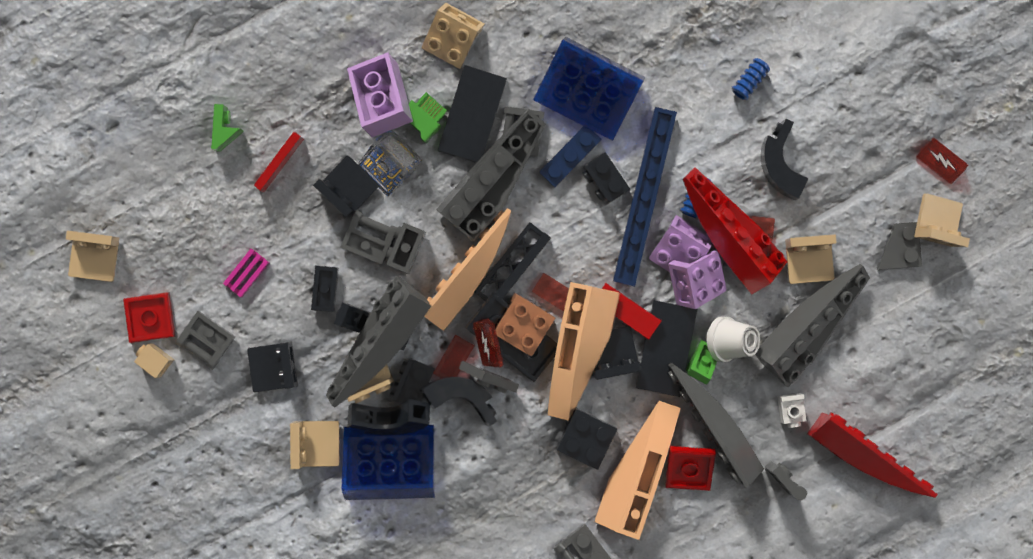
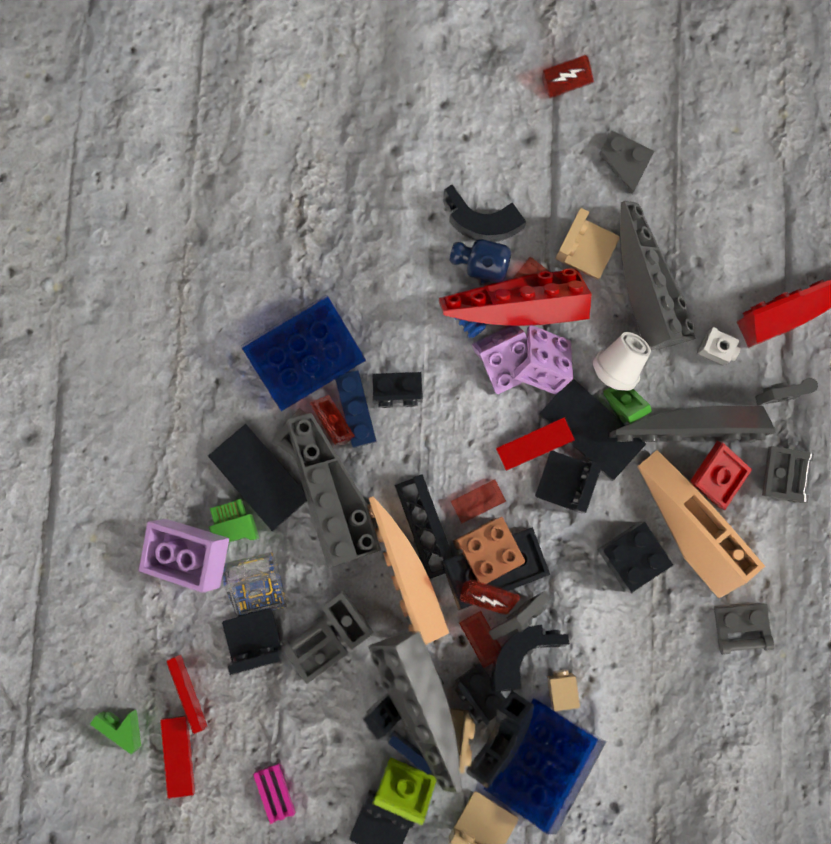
camera: 60 degrees left, 5 degrees down
black plate [311,265,339,312] -> none
tan bracket [422,3,485,69] -> none
light nougat wedge [547,282,620,421] -> none
dark blue plate [612,107,677,287] -> none
blue piece [731,58,770,100] -> none
tan bracket [914,193,970,247] -> none
none -> red tile [160,715,195,799]
none -> clear red slope [309,395,355,446]
none -> lime tile [373,757,436,825]
none -> dark blue tile [388,730,432,775]
none -> dark blue piece [449,239,511,284]
none -> tan brick [547,670,580,711]
none -> dark grey plate [762,446,814,503]

